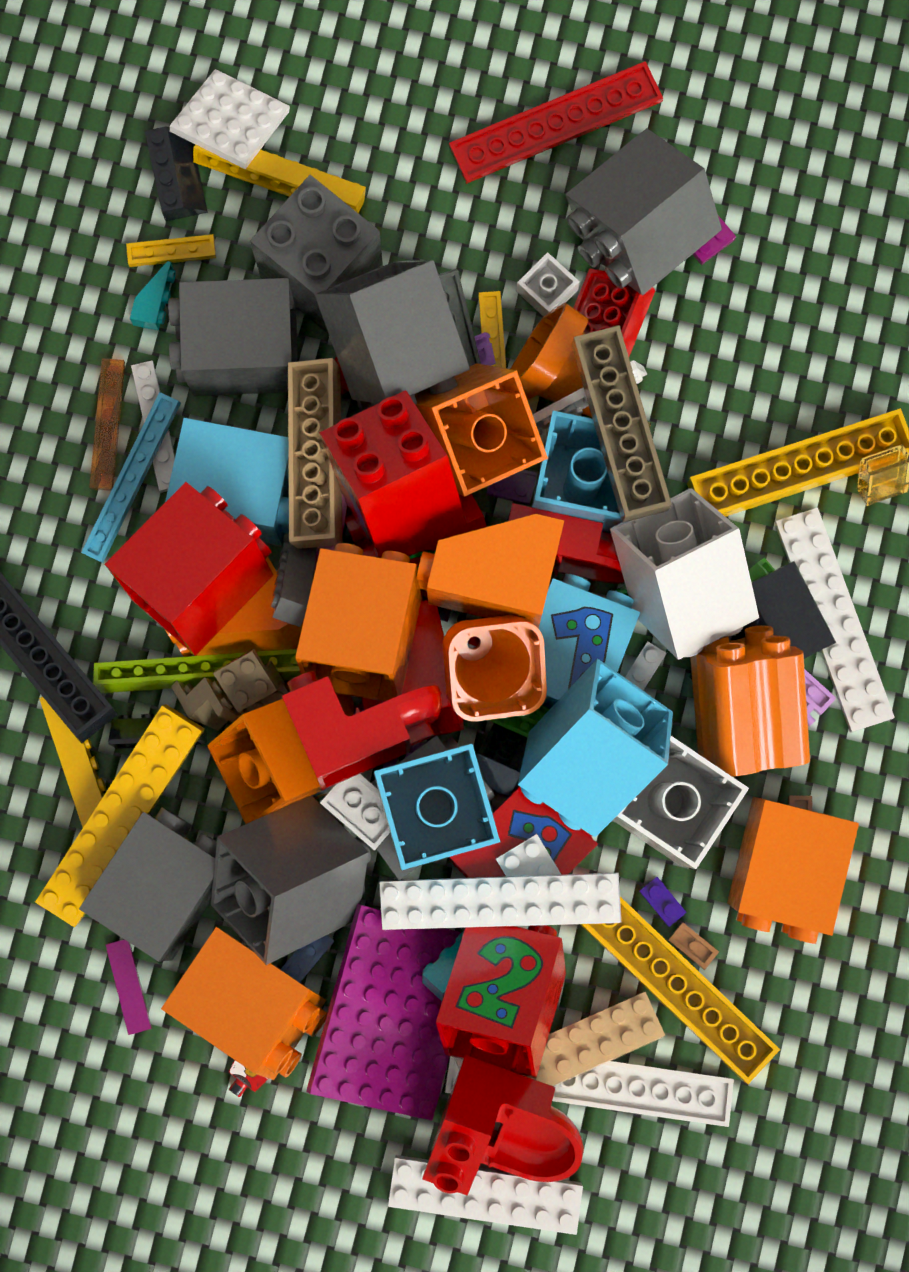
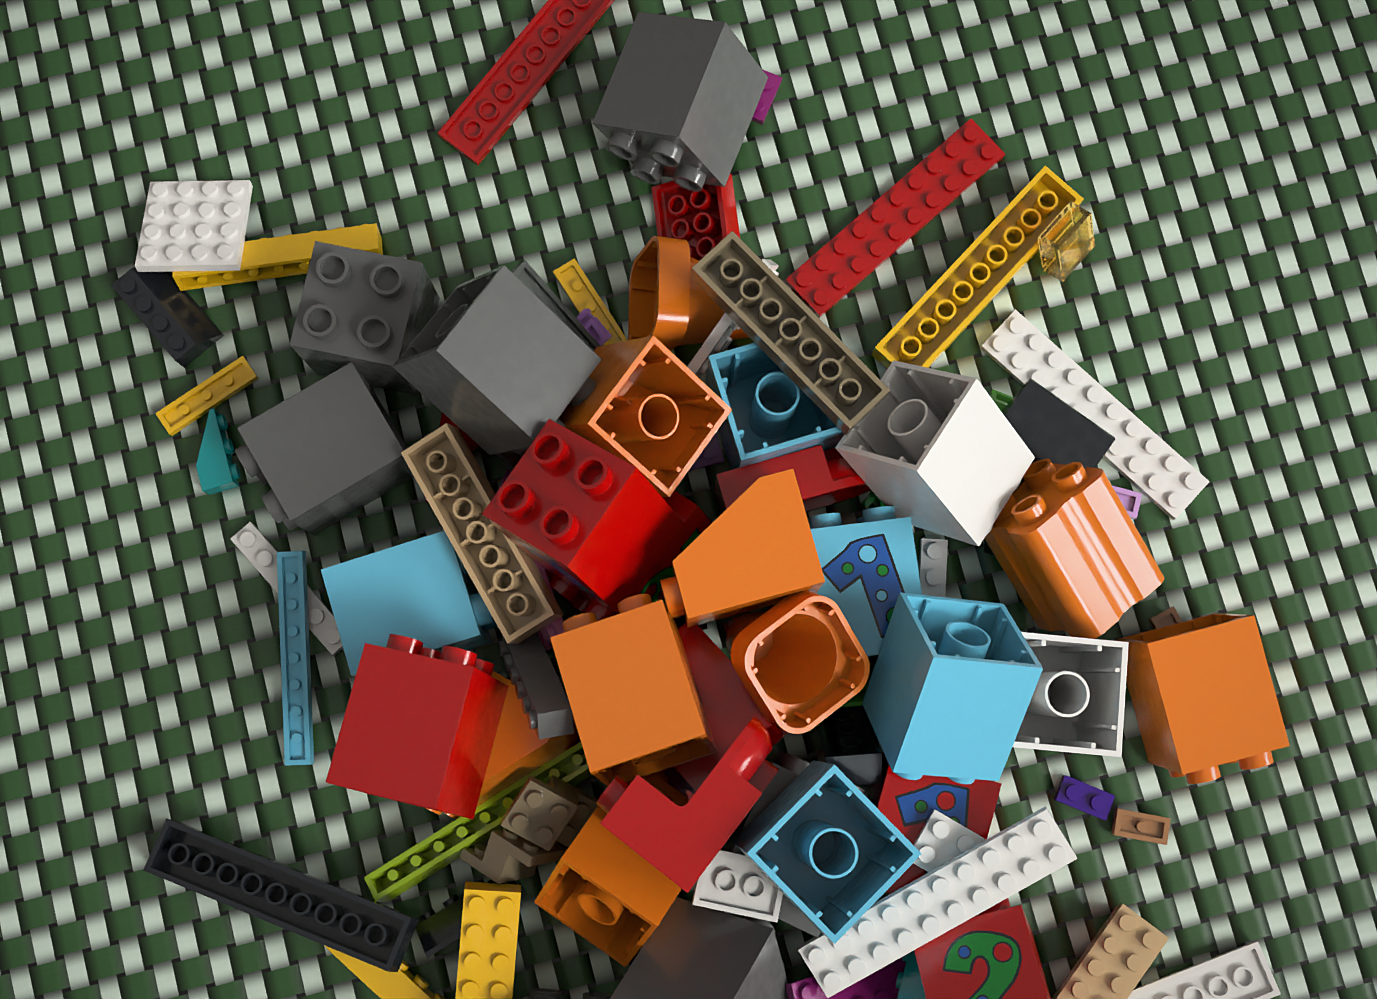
camera: 30 degrees left, 0 degrees up
clear orange plate [89,359,125,491] -> none
white brick [516,252,580,317] -> none
yellow brick [580,897,780,1084] -> none
none -> red plate [785,118,1005,318]

